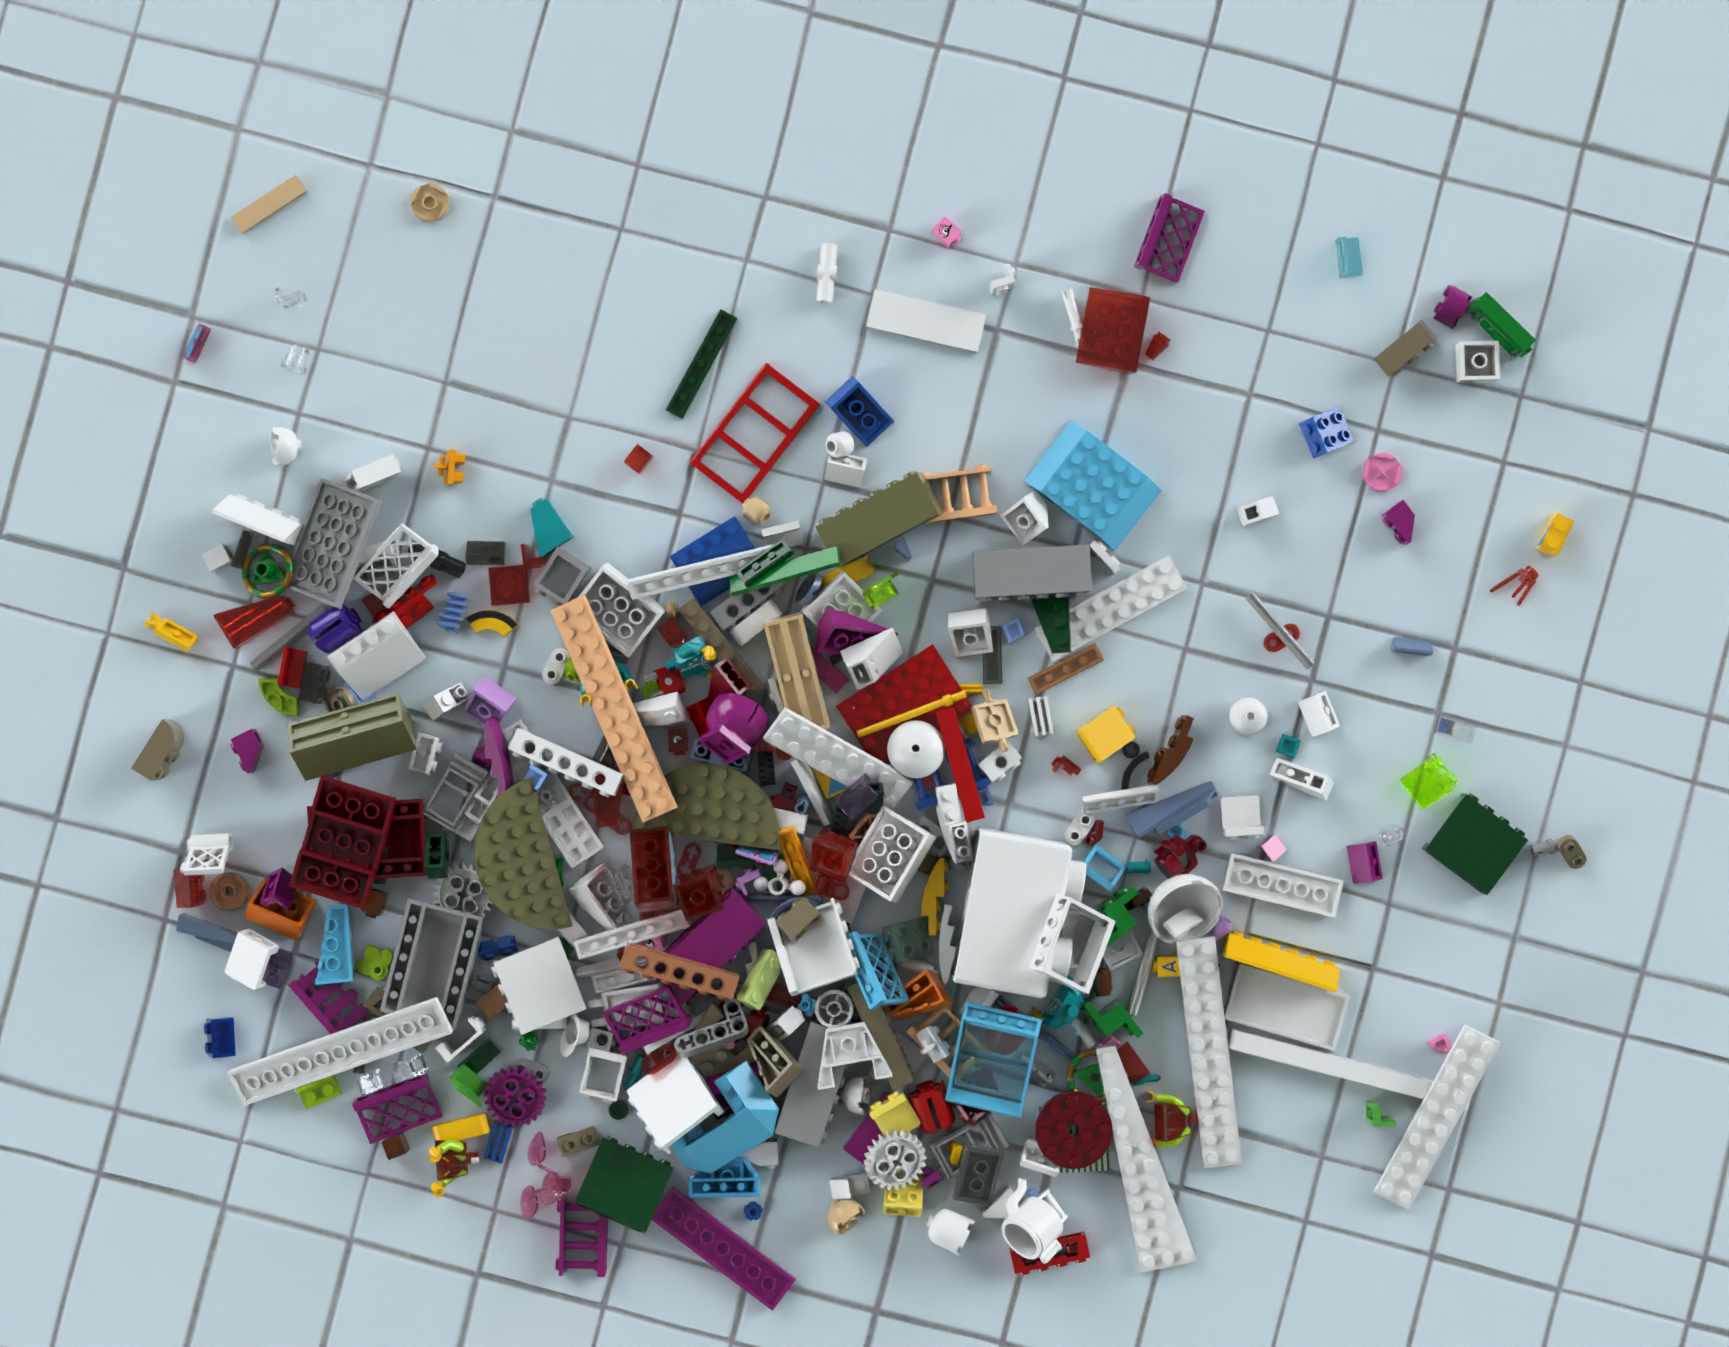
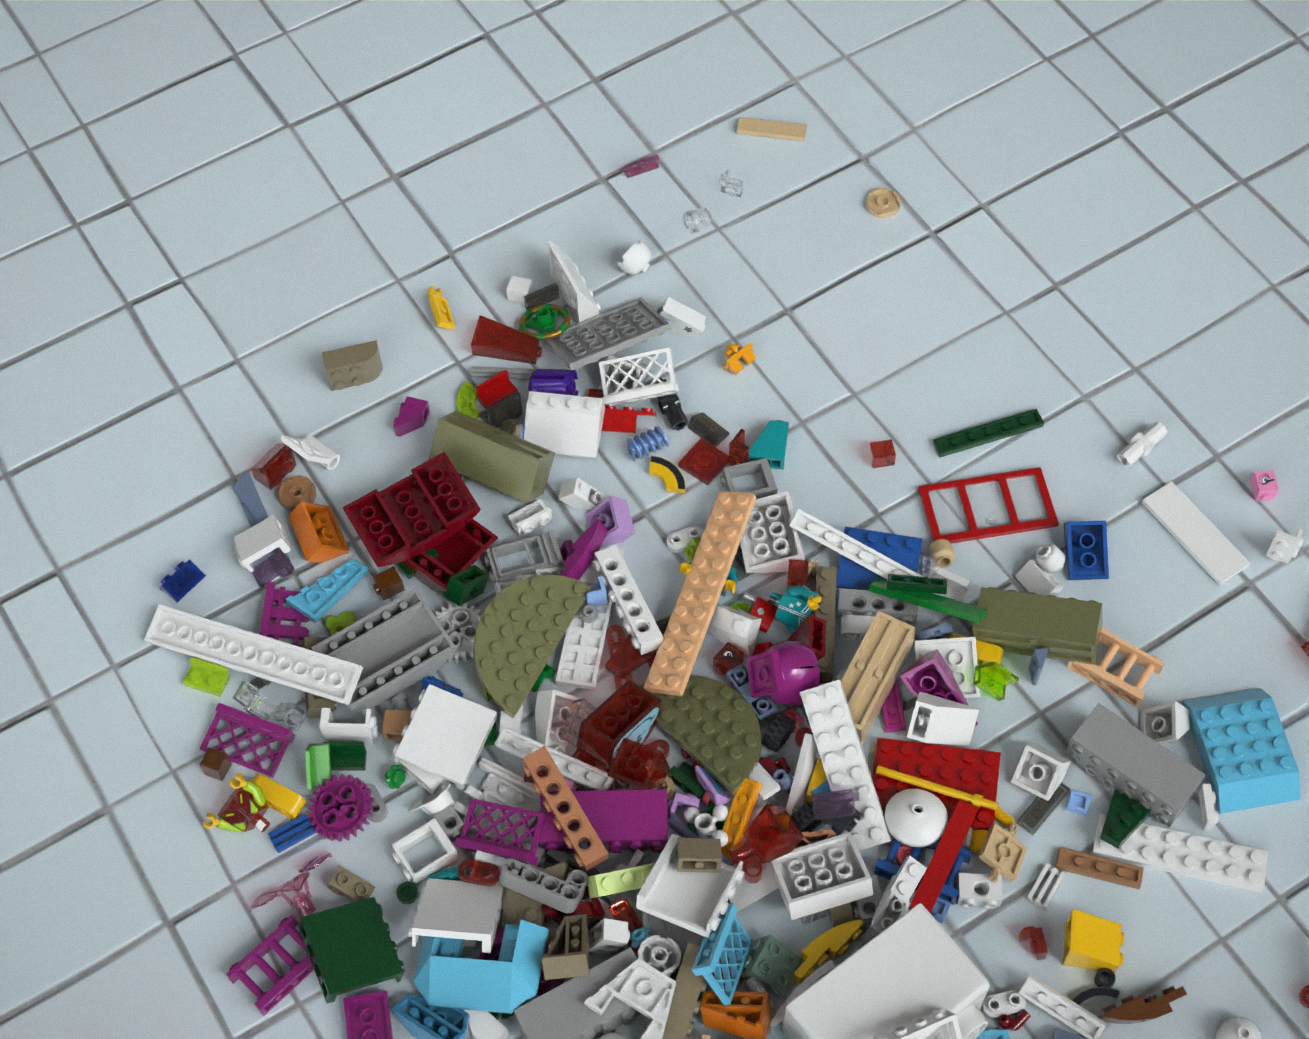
camera: 40 degrees right, 30 degrees down
magenta panel [260,868,296,910] -> none
none -> clear slope [919,553,939,578]

